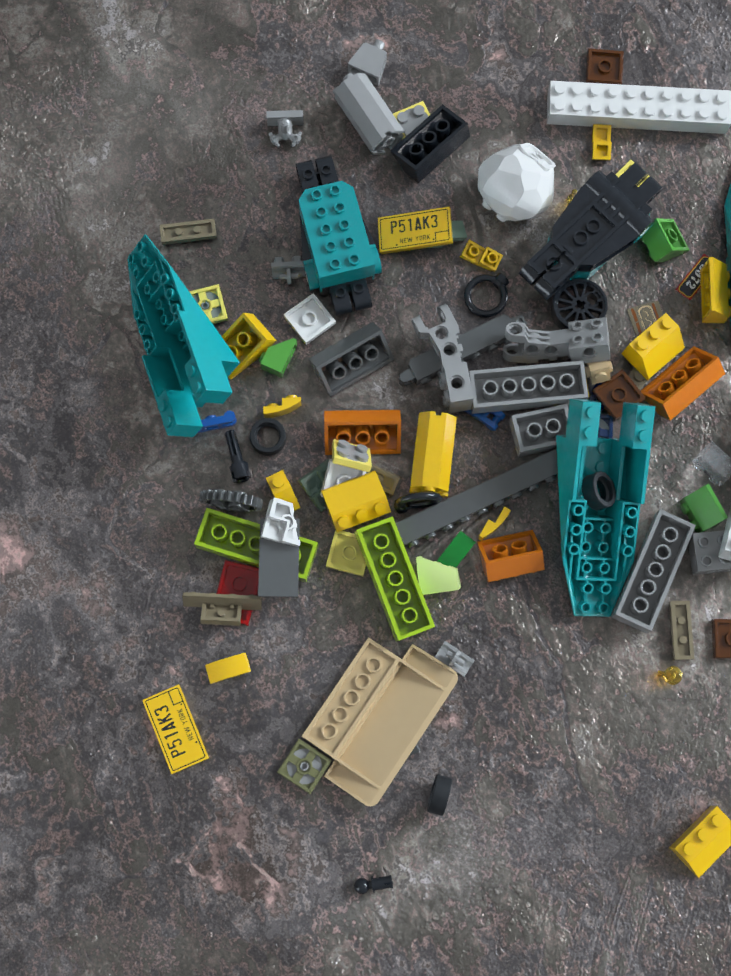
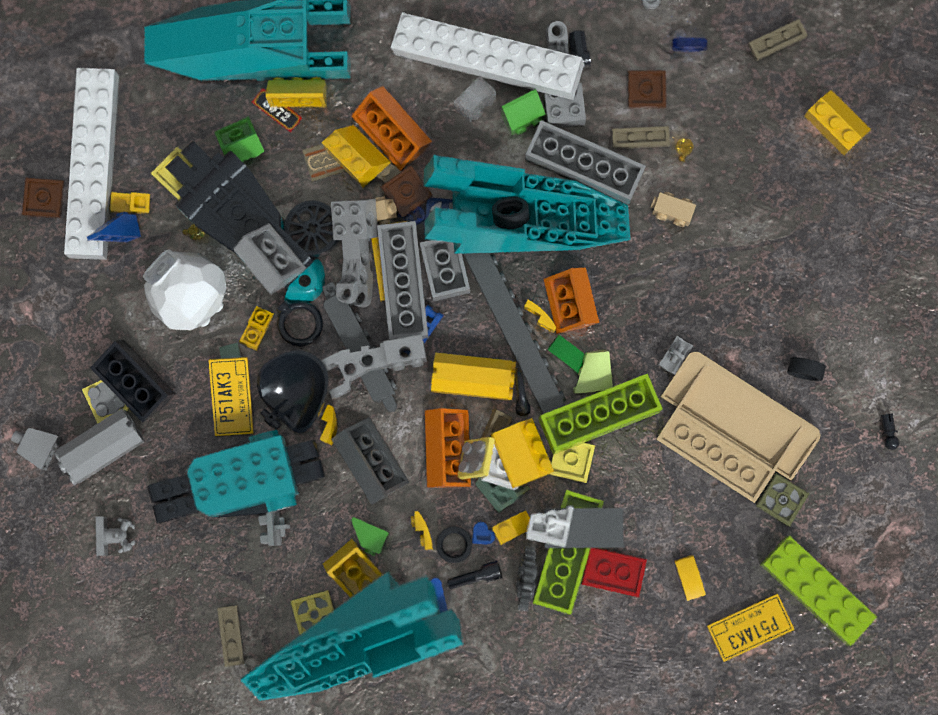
camera: 85 degrees left, 5 degrees up
dark tan bracket [182,592,262,626] -> none
white plate [284,293,336,345] -> none
none -> blue slope [87,212,141,242]
none -> light grey slope [234,224,306,294]
none -> black piece [257,350,328,433]
none -> teal piece [284,259,325,303]
none -> yellow slope [320,405,338,446]
none -> blue tile [472,522,495,545]
none -> tan brick [651,192,696,227]
none -> lime brick [760,536,877,646]

